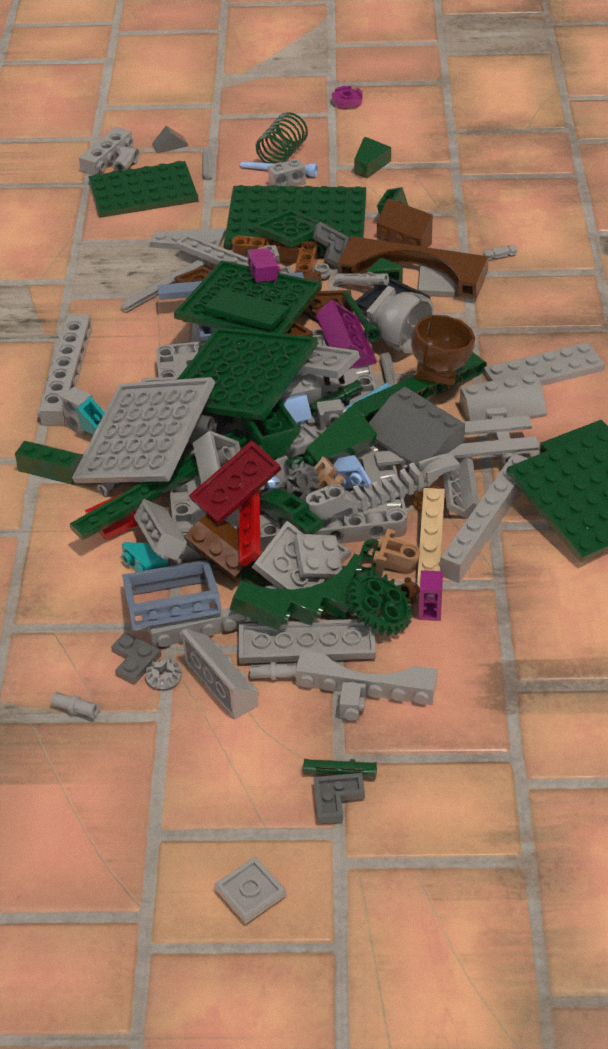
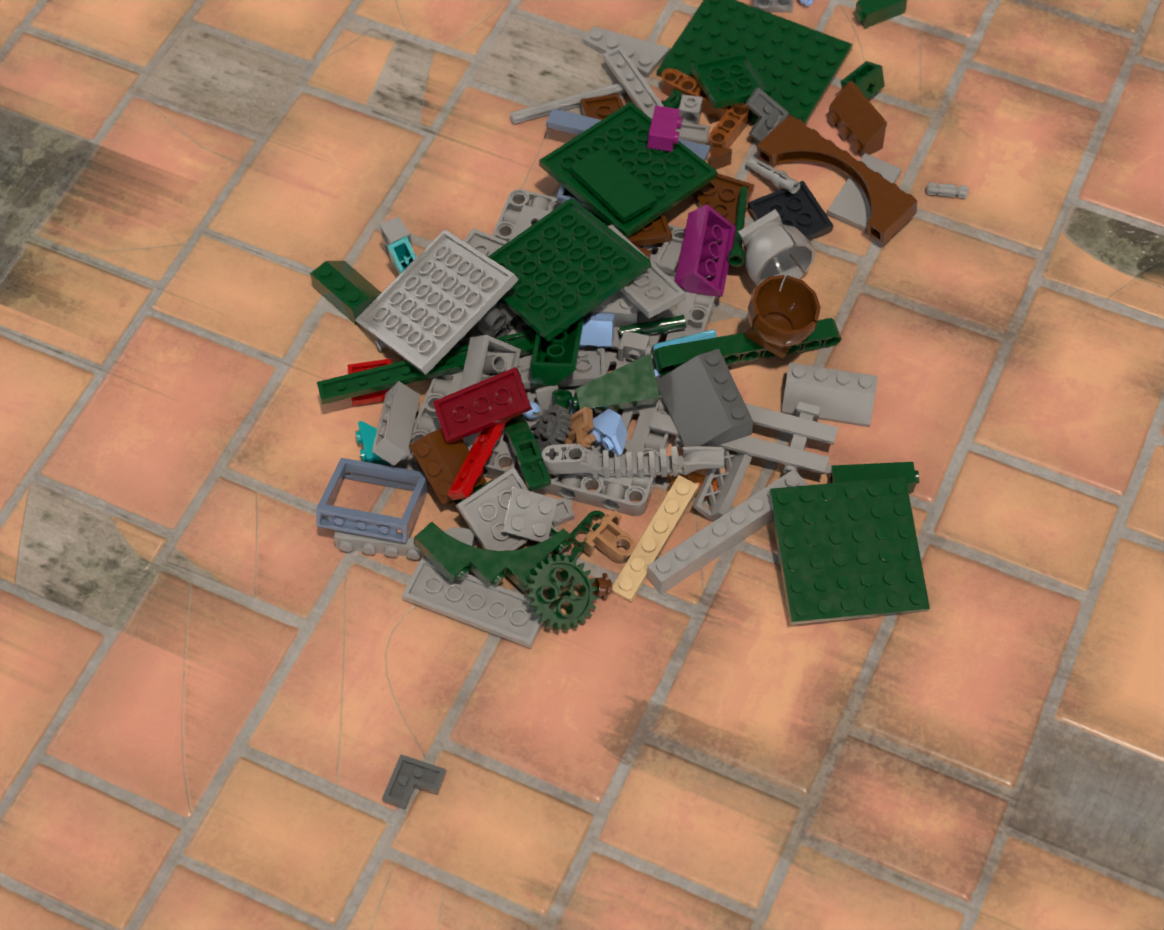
camera: 25 degrees right, 15 degrees up
light grey brick [38,314,92,426] -> none
light grey pin [51,692,99,718] -> none
dark grey plate [111,632,162,685] -> none
light grey gear [145,658,182,689] -> none
light grey slope [182,630,259,719] -> none
light grey plate [214,857,287,924] -> none
light grey pin [250,662,297,680] -> none
light grey arch [295,650,438,705] -> none
dark green pin [303,758,377,778] -> none
light grey plate [313,263,331,279] -> none
light grey brick [340,682,366,721] -> none
dark green slope [367,258,403,287] -> none
light grey axle [380,352,397,386] -> none
magenta brick [419,570,443,621] -> none
light grey plate [484,342,605,386] -> none

